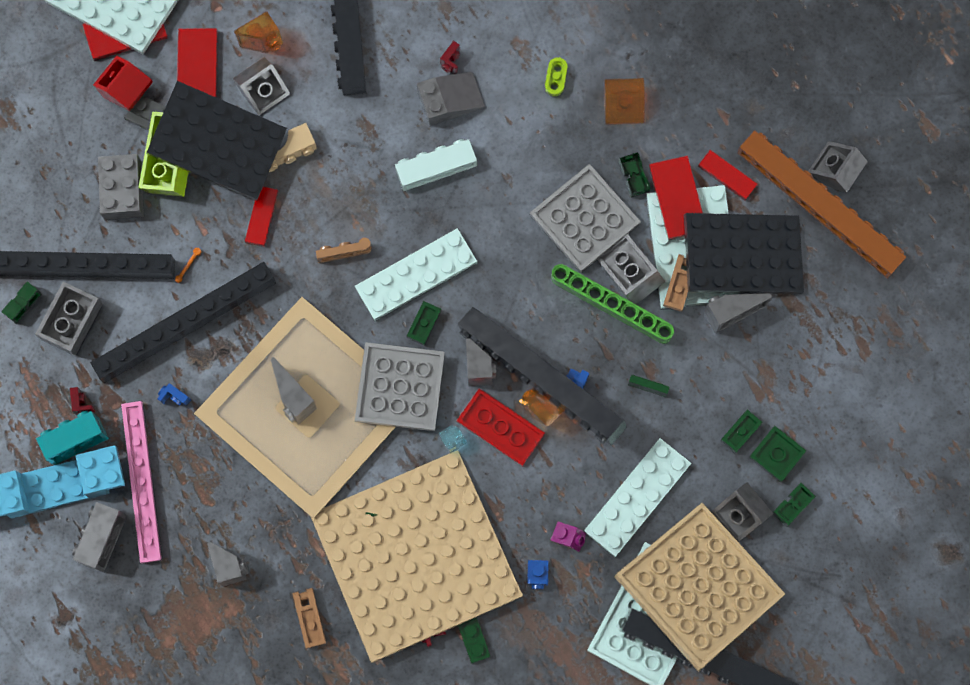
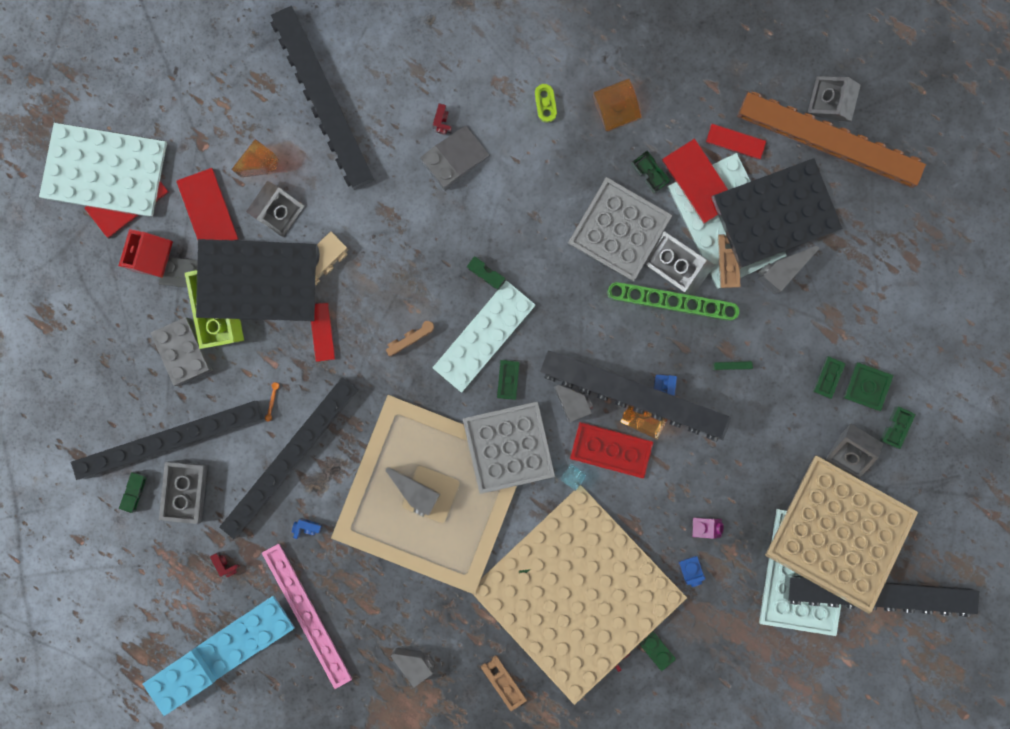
camera: 25 degrees left, 10 degrees up
teal brick [36,411,109,465] -> none
flat silver brick [72,502,127,572] -> none
light aqua brick [395,139,477,191] -> none
light aqua plate [584,438,691,557] -> none
none -> dark green piece [467,256,506,291]

